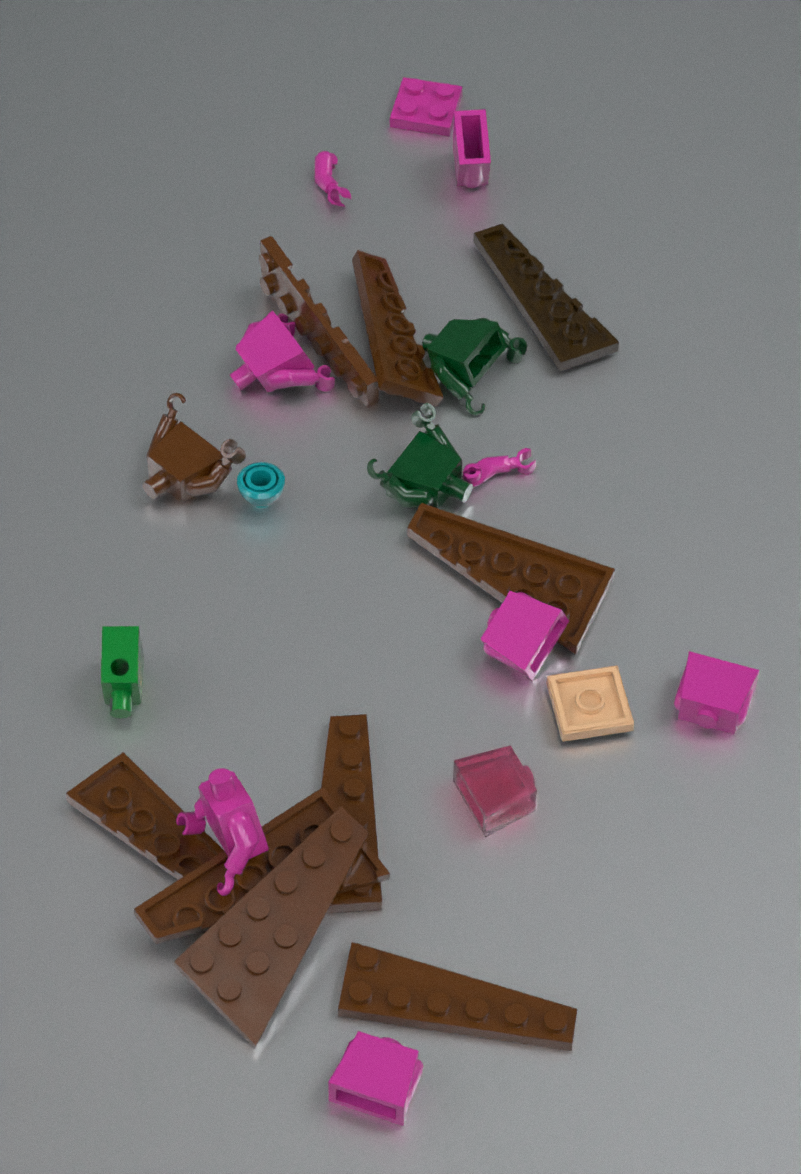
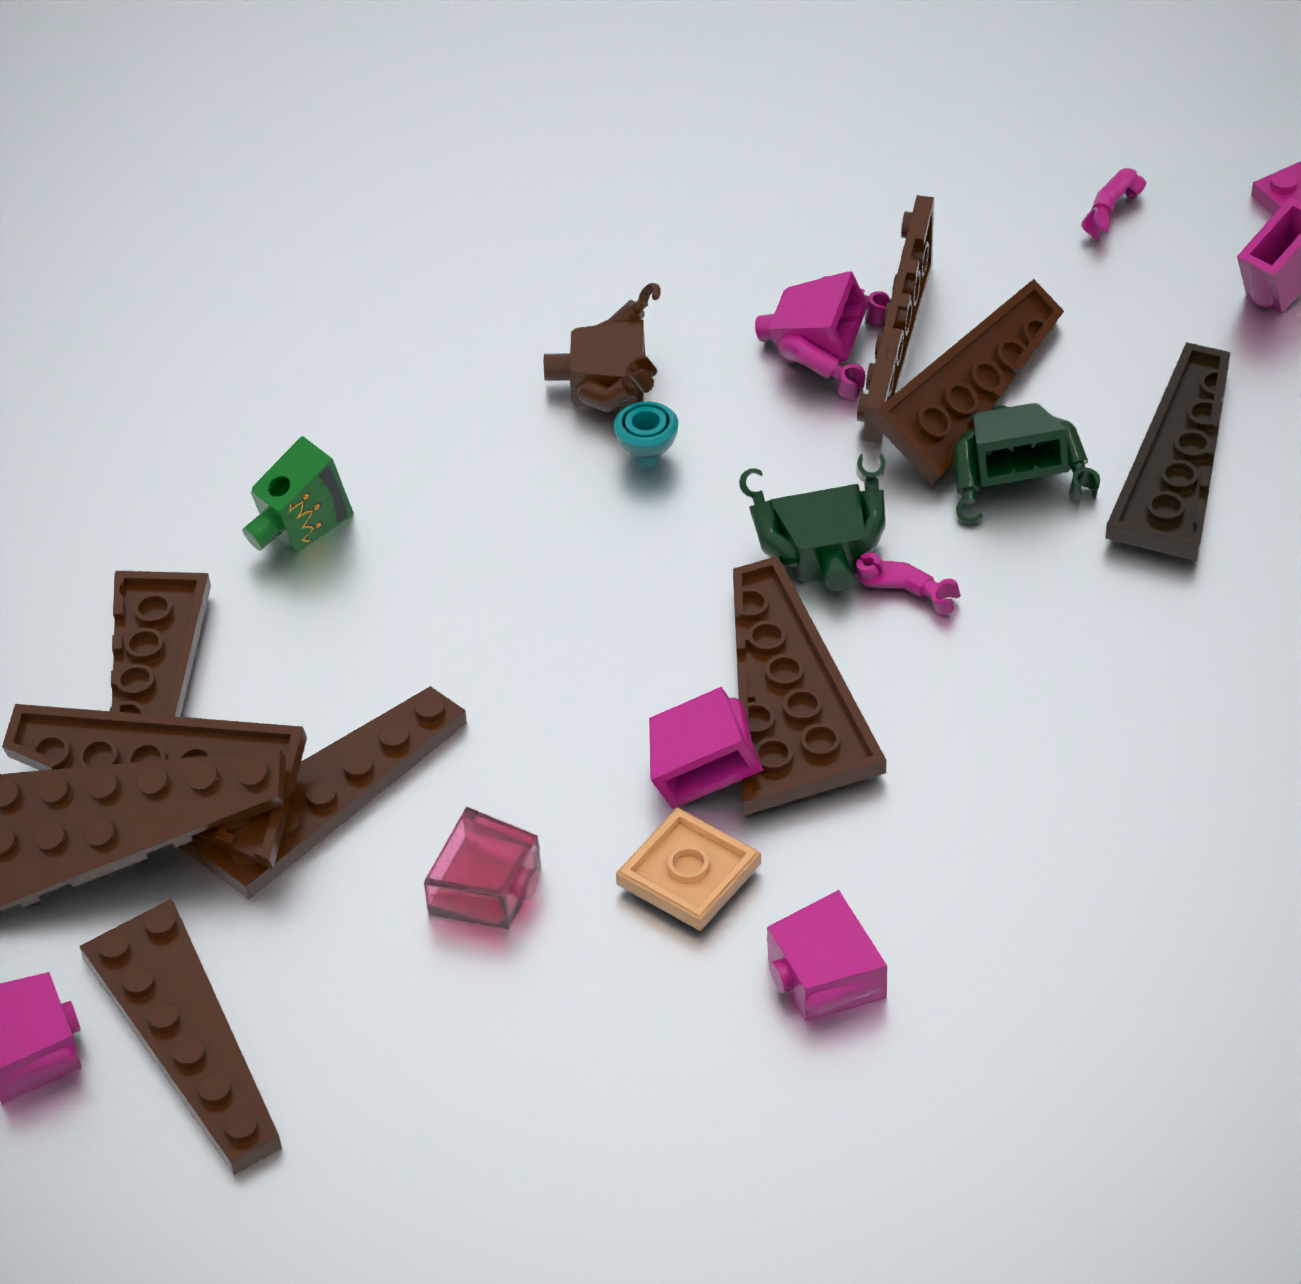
camera: 50 degrees right, 5 degrees down
dark pink torso [176,768,269,896] -> none

